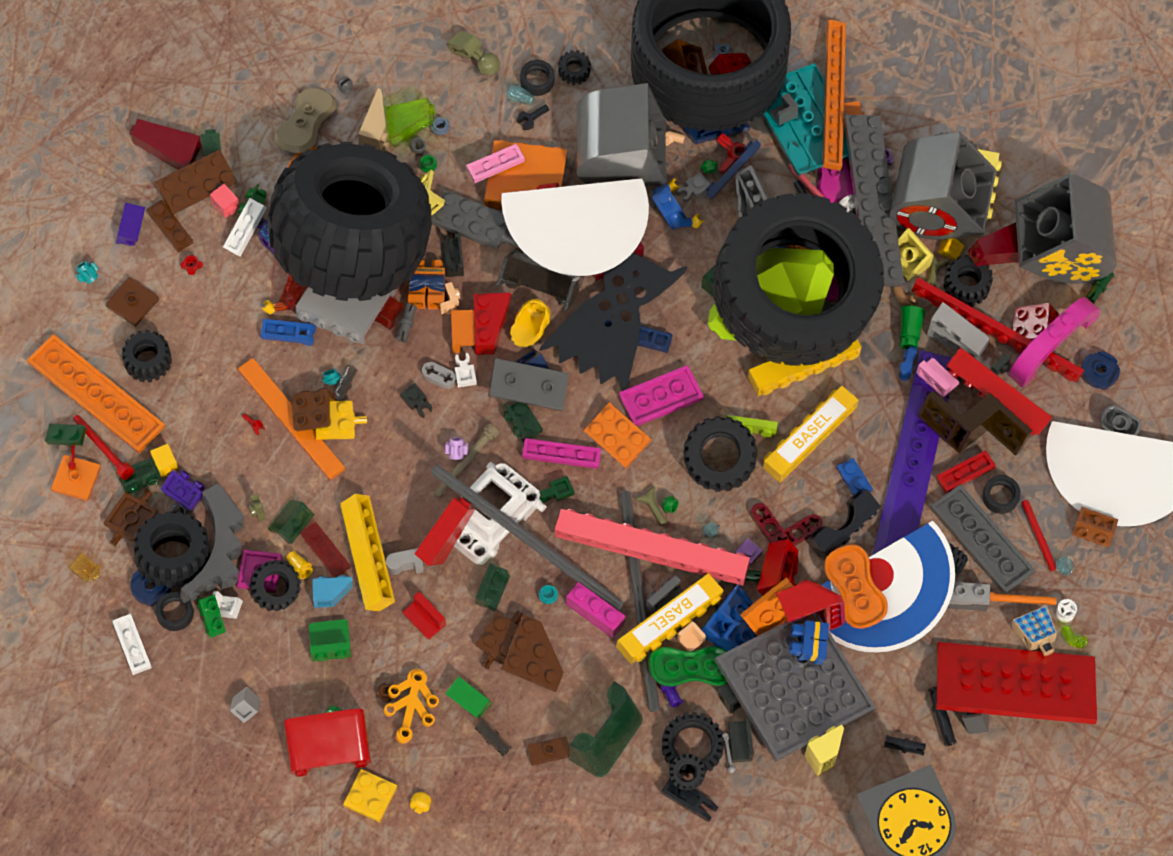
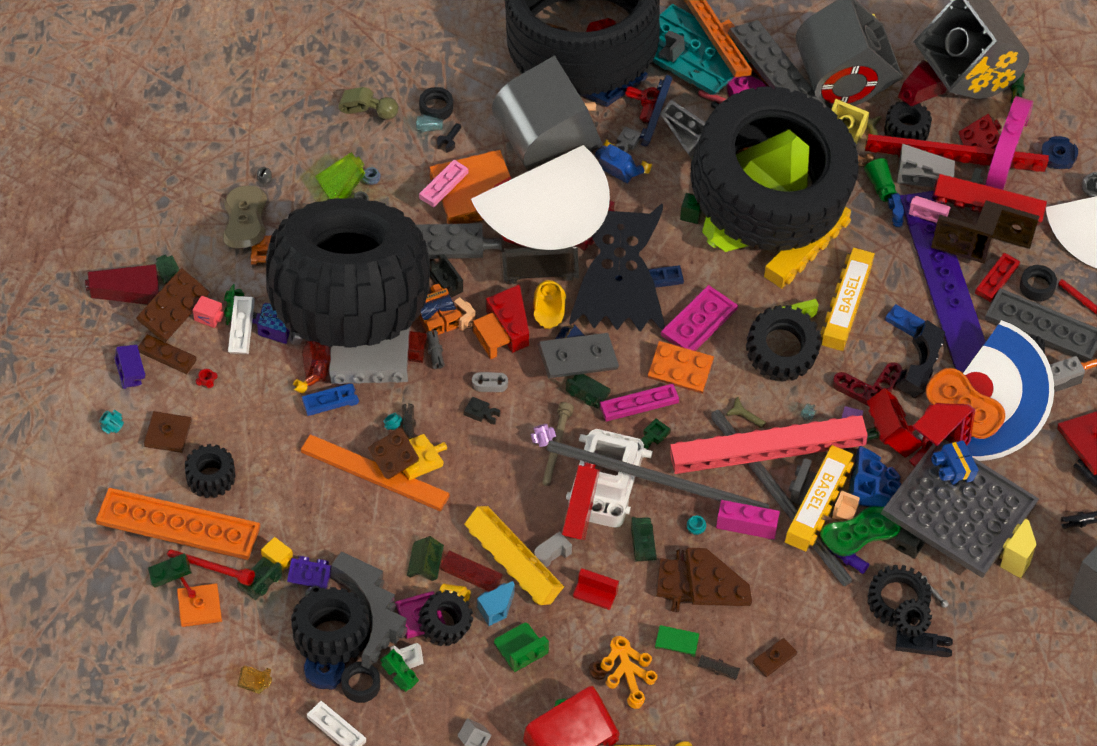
camera: 25 degrees left, 10 degrees down
reddish brown plate [104,489,158,547] -> none
red hand [242,414,265,435] -> none
olive plate [249,493,266,522] -> none
tan slope [358,88,389,152] -> none
white plate [455,353,477,388] -> none
black tyre [558,50,591,85] -> none
clear green windscreen [569,681,643,777] -> none
green plate [662,495,679,514] -> none
green plate [700,159,718,174] -> none
sand blue plate [713,43,731,58] -> none
pearl dark grey panel [728,716,754,763] -> none
orange plate [740,577,794,636] -> none
yellow slope [937,238,965,260] -> none

